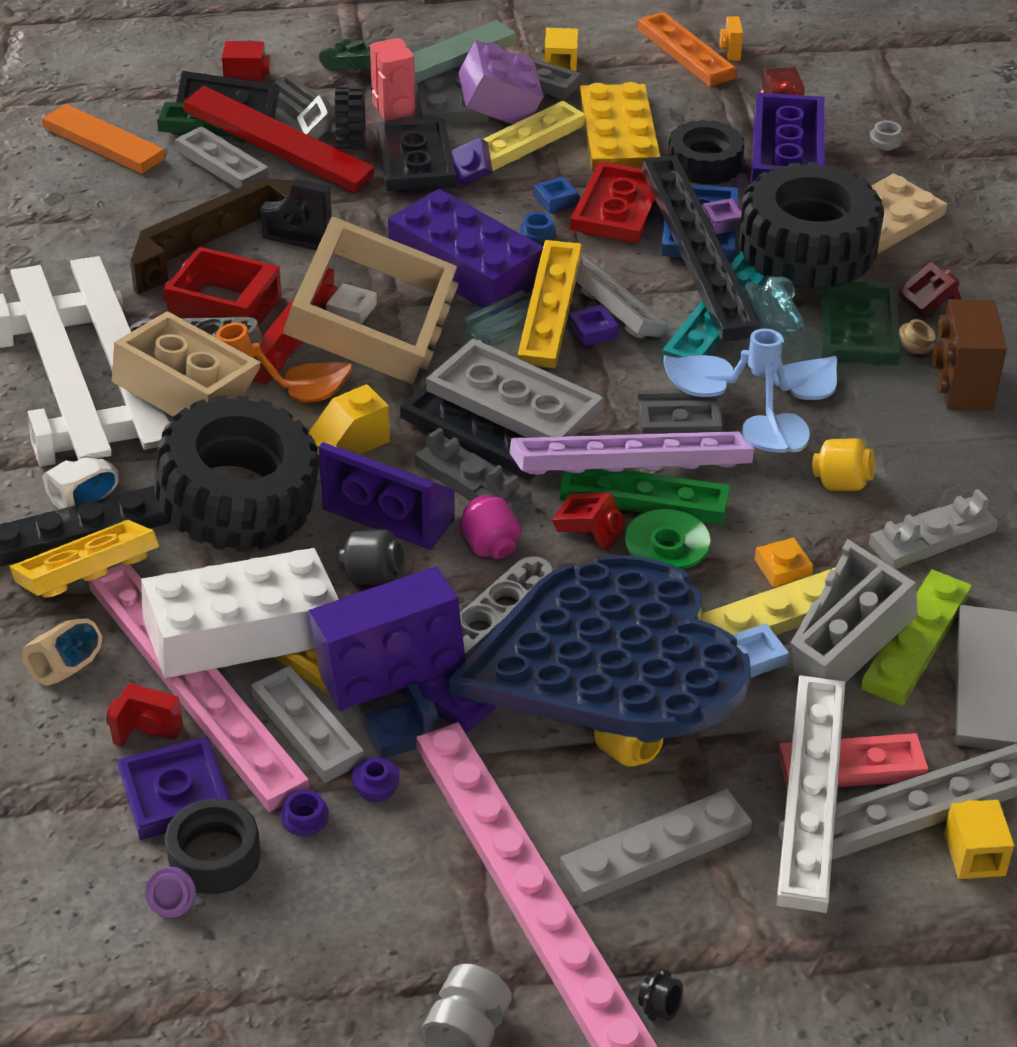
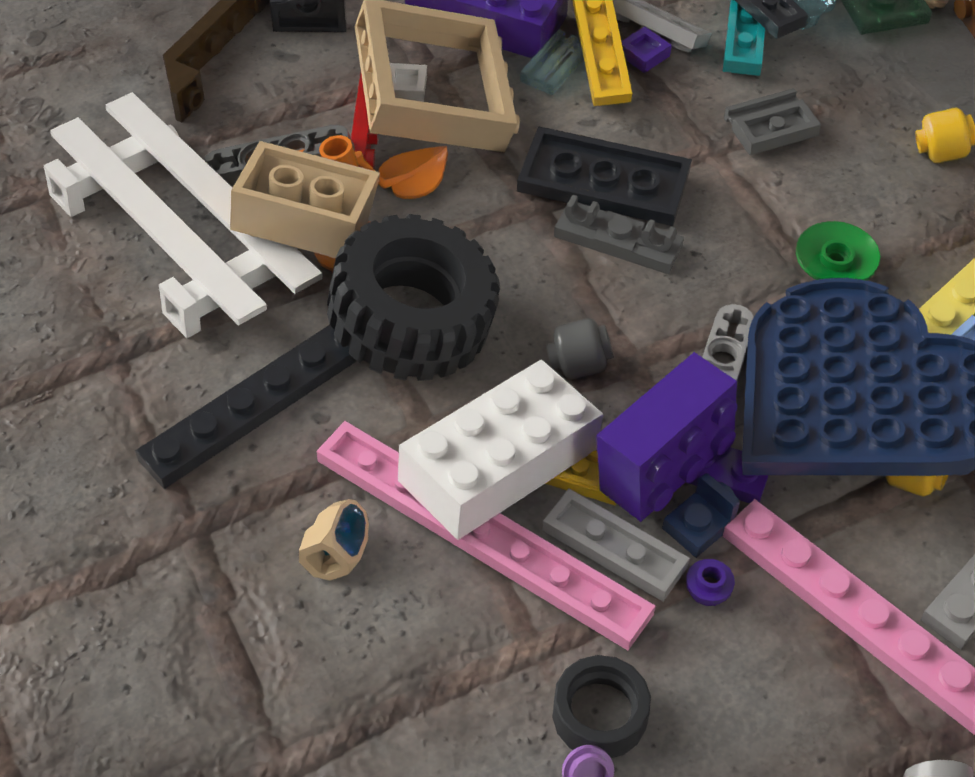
camera: 20 degrees left, 10 degrees up
yellow plate [9,520,159,598] -> none
white rock [42,457,119,509] -> none
red bracket [106,683,184,747] -> none
dark purple tile [116,736,230,840] -> none
red window [163,247,282,325] -> none
dark purple plate [280,790,329,836] -> none
yellow slope [308,384,390,470] -> none
dark purple slope [318,442,455,550] -> none
light grey plate [426,339,603,438] -> none
dark pink head [460,495,522,560] -> none
lavender plate [510,431,754,475] -> none
red bracket [551,492,625,550] -> none
green plate [559,469,730,525] -> none
light blue plant [664,329,837,453] -> none
light orange plate [754,538,813,588] -> none

